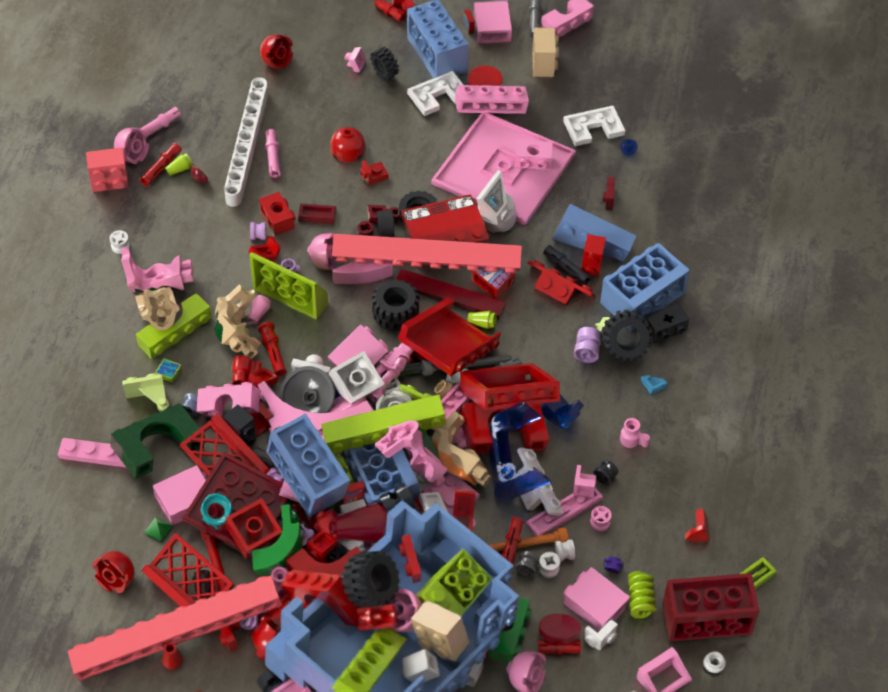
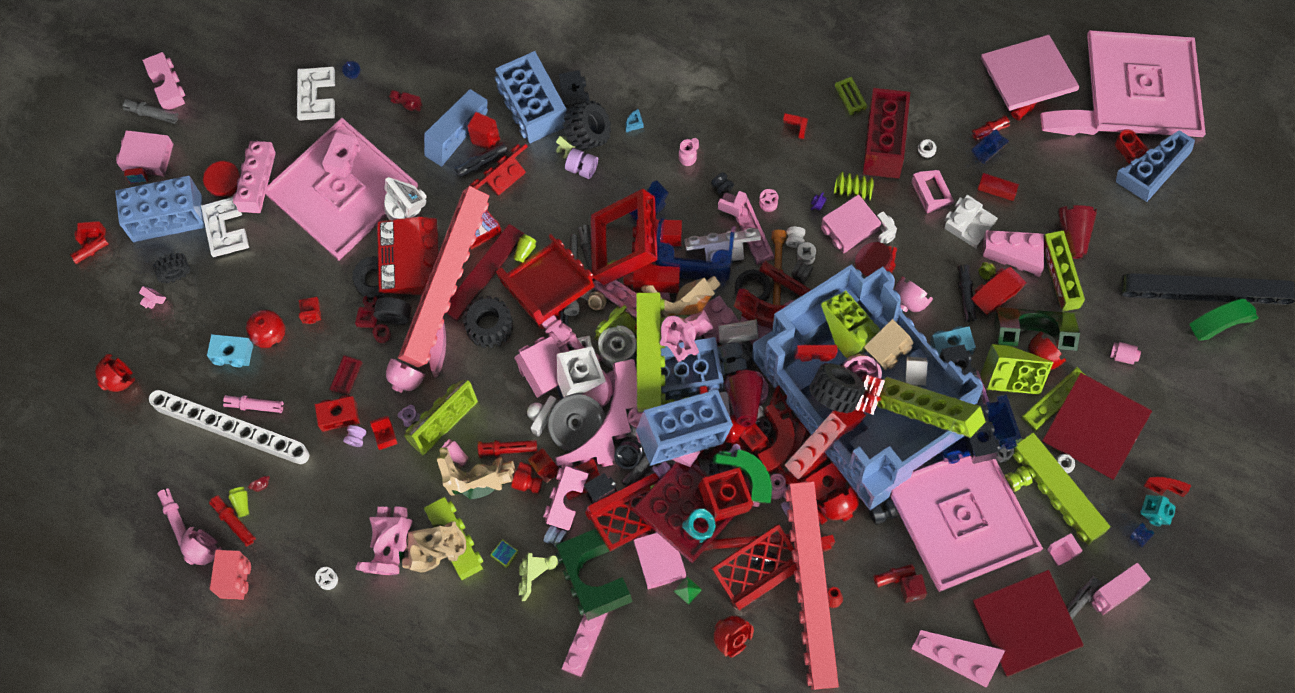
camera: 70 degrees left, 15 degrees up
tan brick [532,28,559,77] -> none
none -> medium azure brick [207,334,253,367]
none -> black tyre [735,269,771,302]

